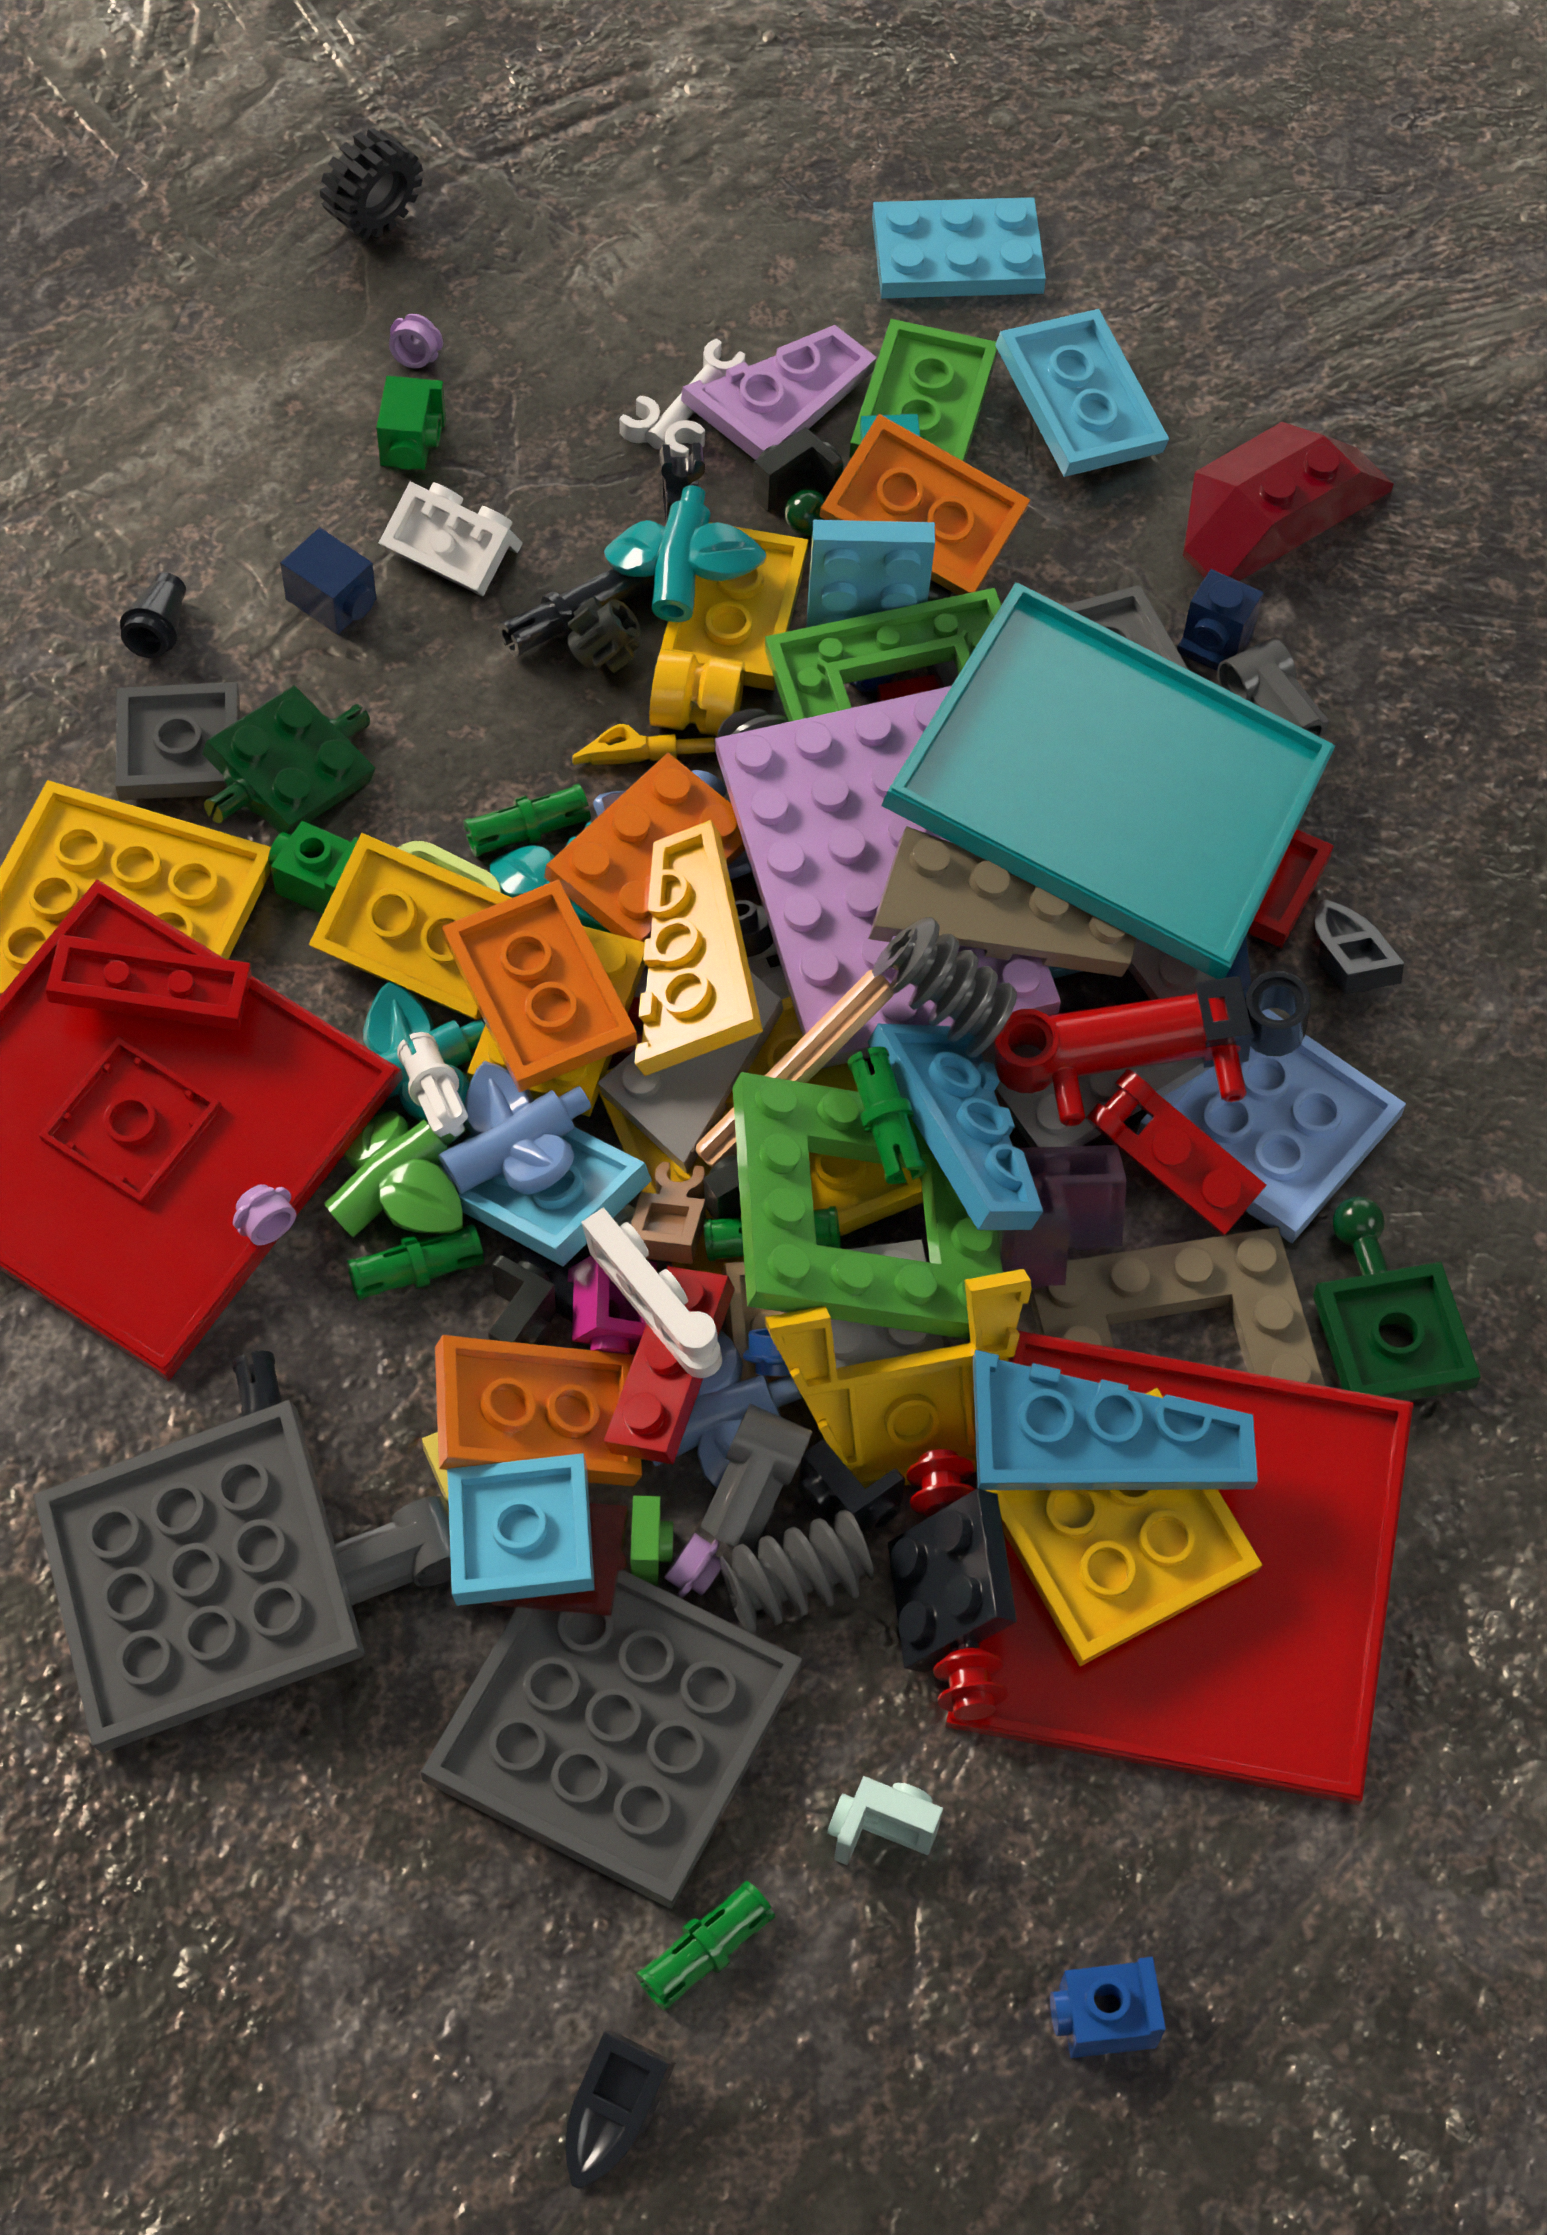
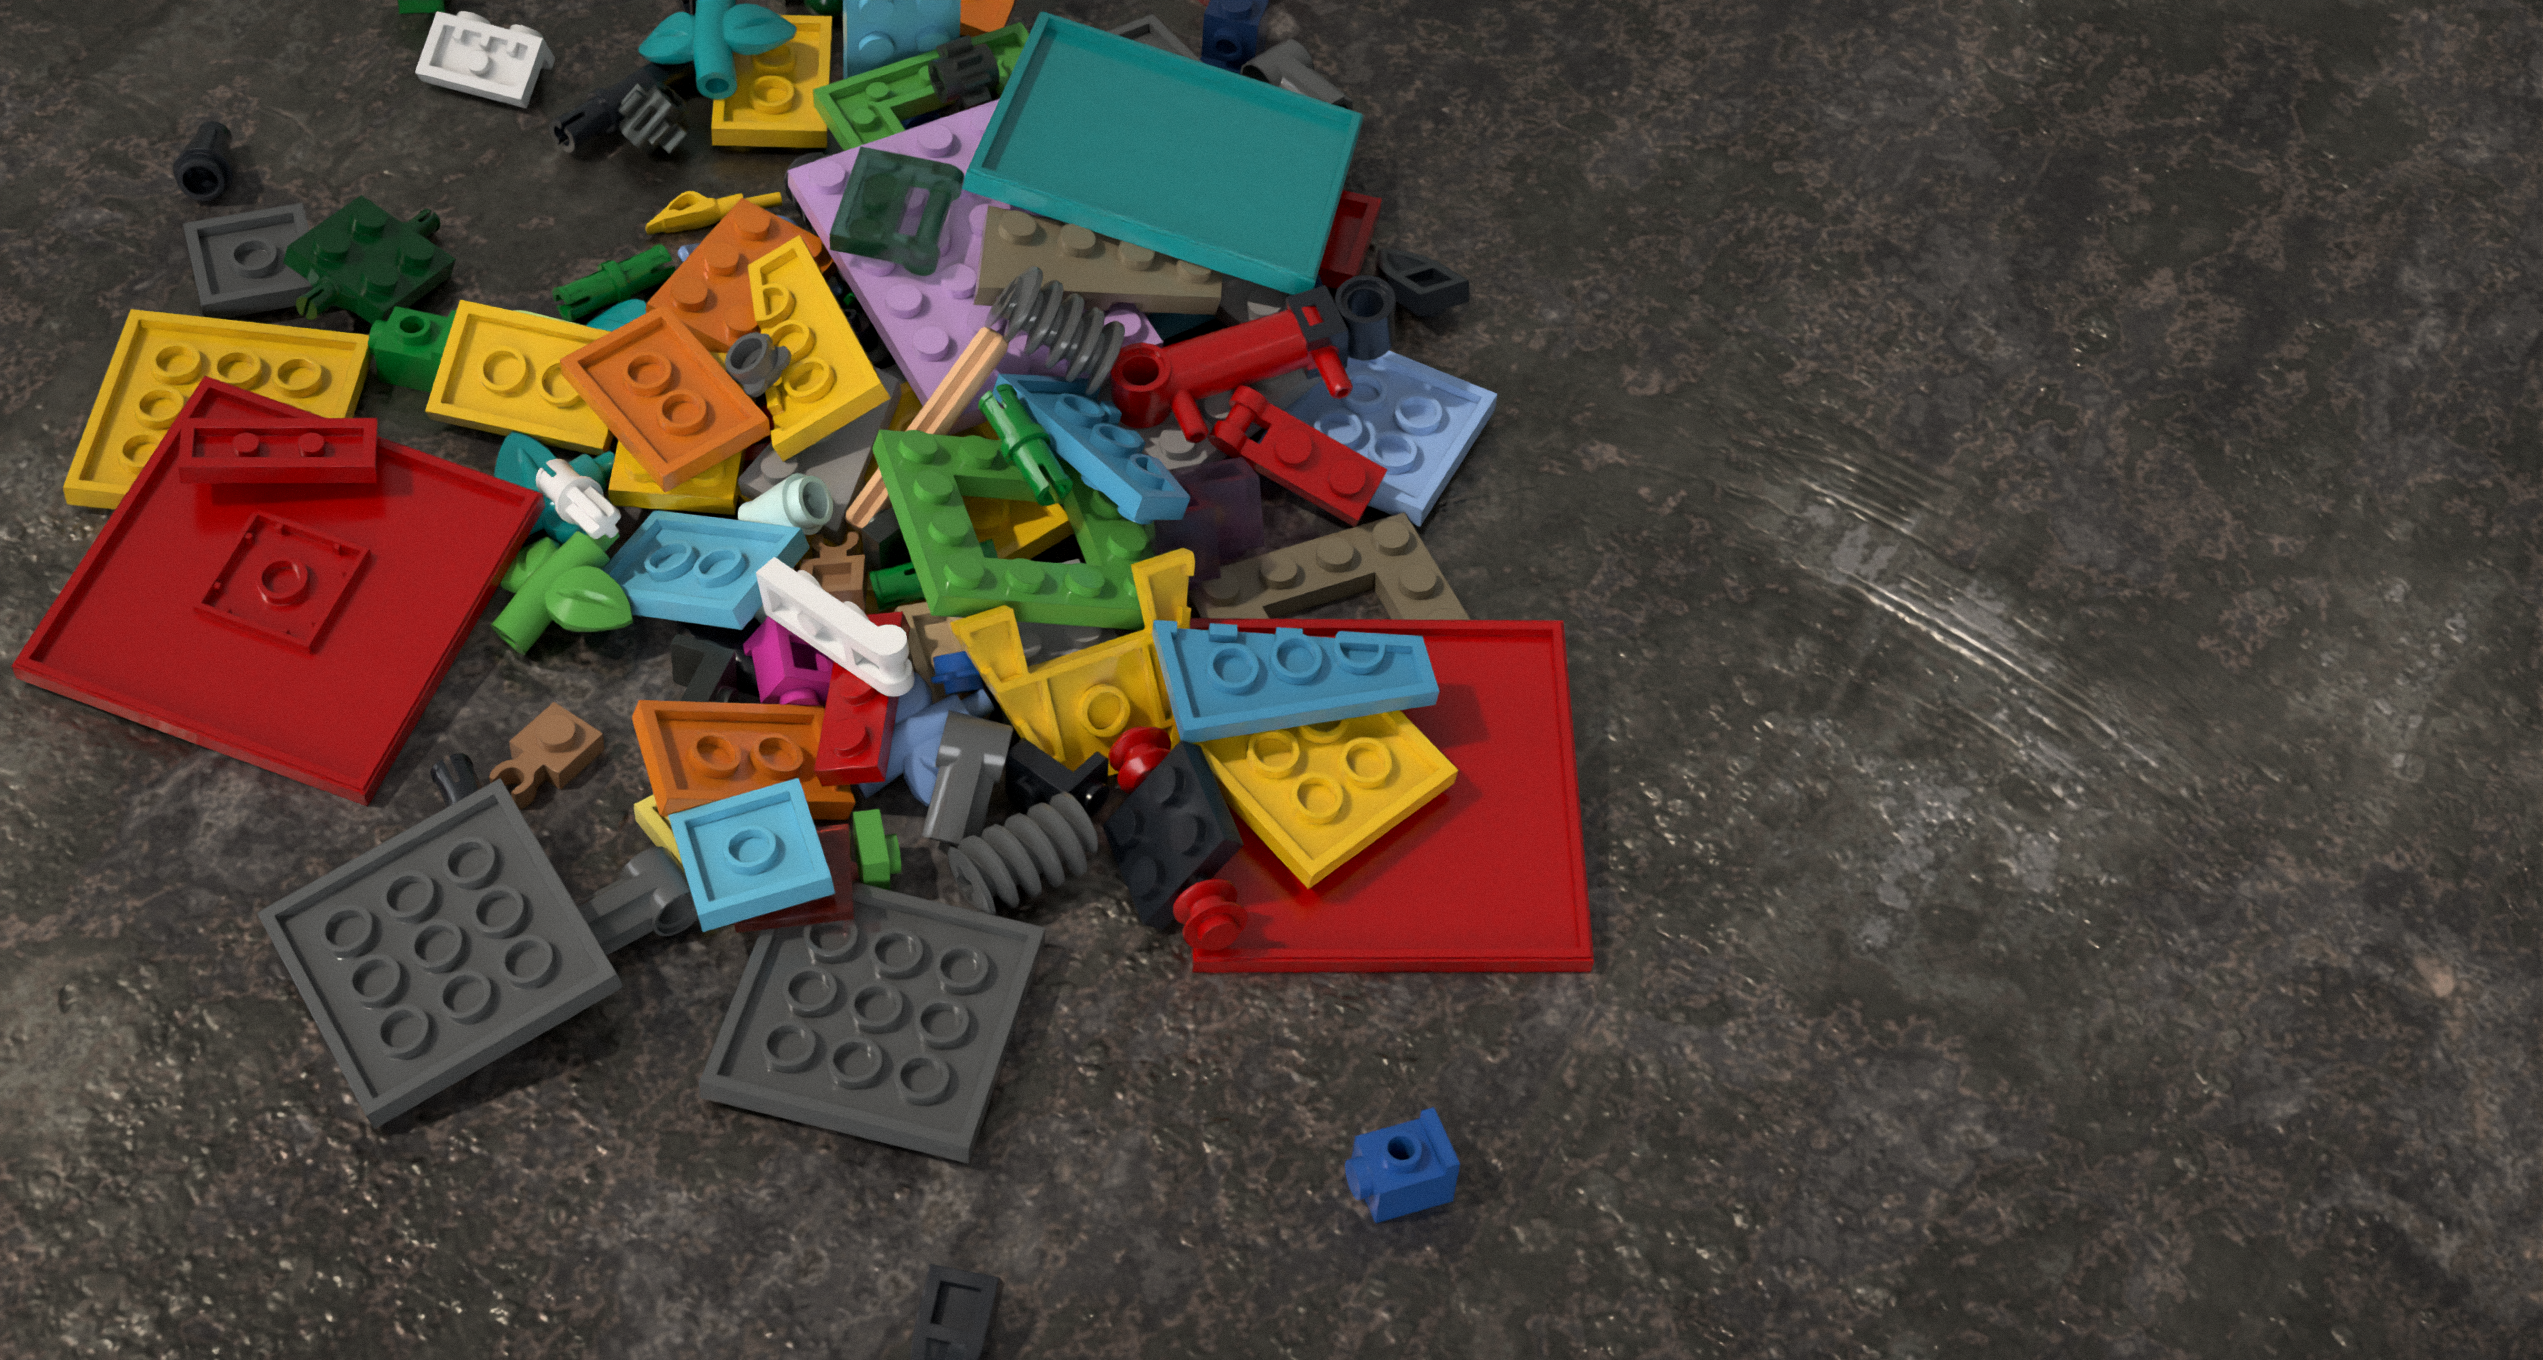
camera: 15 degrees left, 10 degrees down
lavender plate [233,1185,296,1245] -> none
dark blue brick [280,527,377,635] -> none
green pin [346,1224,484,1301] -> none
medium blue plant [438,1061,592,1194] -> none
green pin [636,1881,775,2011] -> none
yellow wheel [649,649,745,736] -> none
lavender plate [664,1533,721,1598] -> none
light aqua bracket [827,1776,943,1865] -> none
dark green plate [1313,1196,1481,1401] -> none
none -> medium nougat plate [489,702,605,810]
none -> dark grey plate [725,332,791,398]
none -> light aqua cone [738,473,833,535]
none -> clear green plate [829,146,965,276]
none -> pearl dark grey gear [928,35,1000,111]

